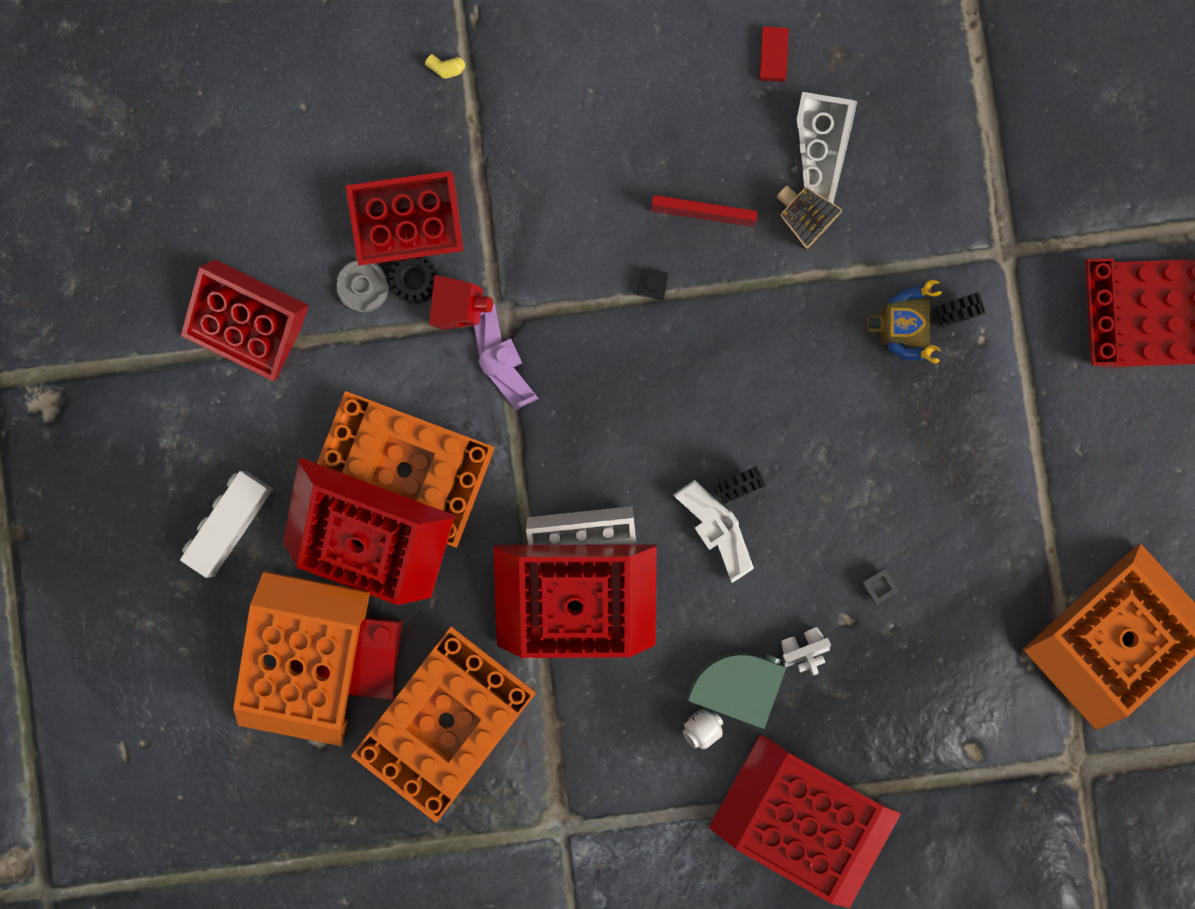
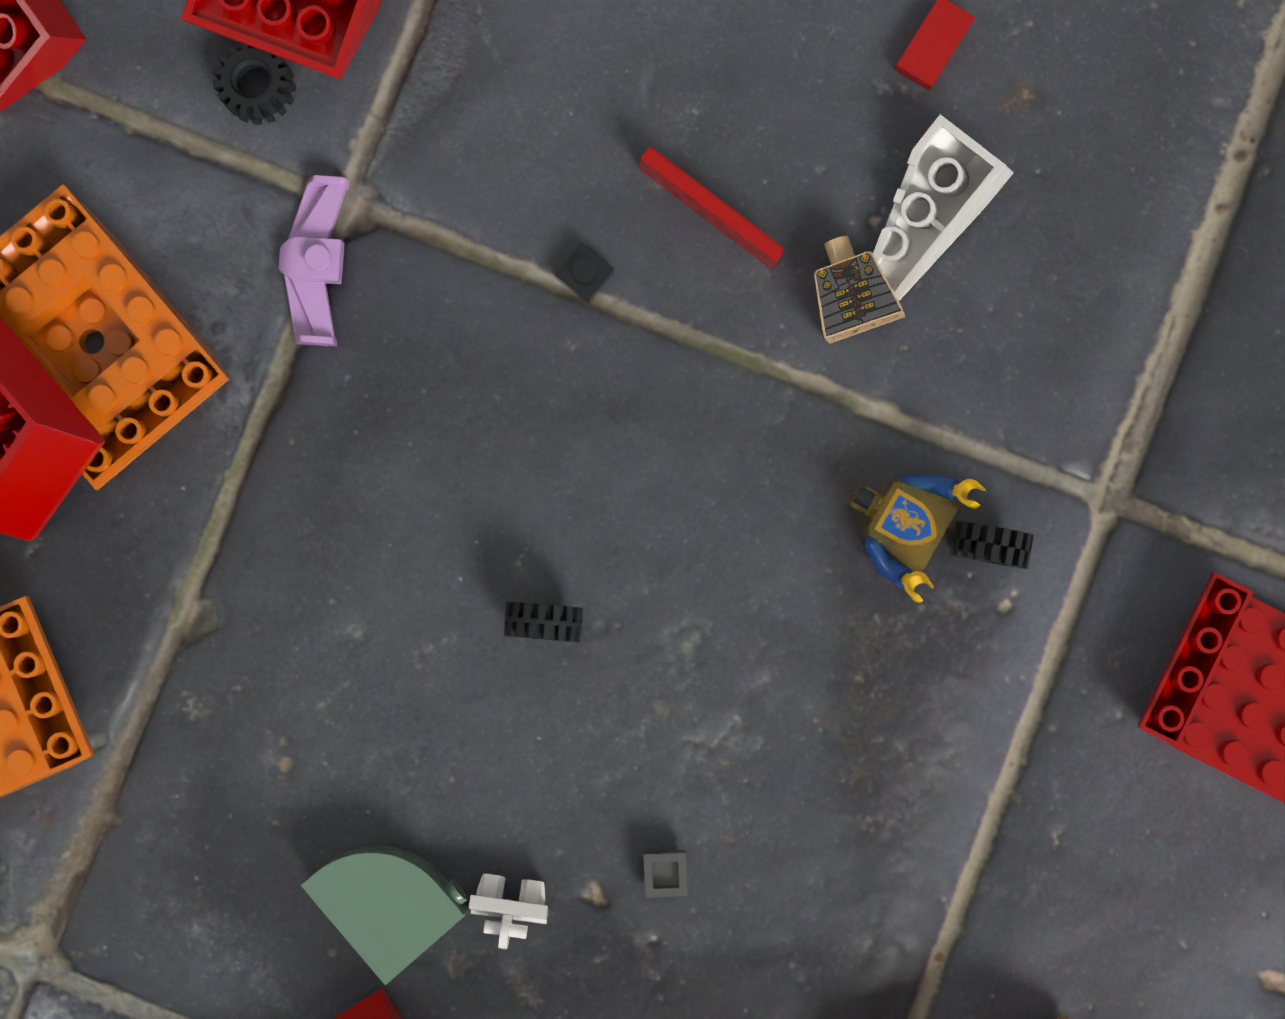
camera: 25 degrees right, 0 degrees up
light grey tile [336,260,389,313] -> none
red torso [429,275,493,330] -> none
red slope [493,544,657,658] -> none
white brick [526,506,636,545] -> none
white plate [672,480,754,583] -> none
white head [682,709,723,749] -> none

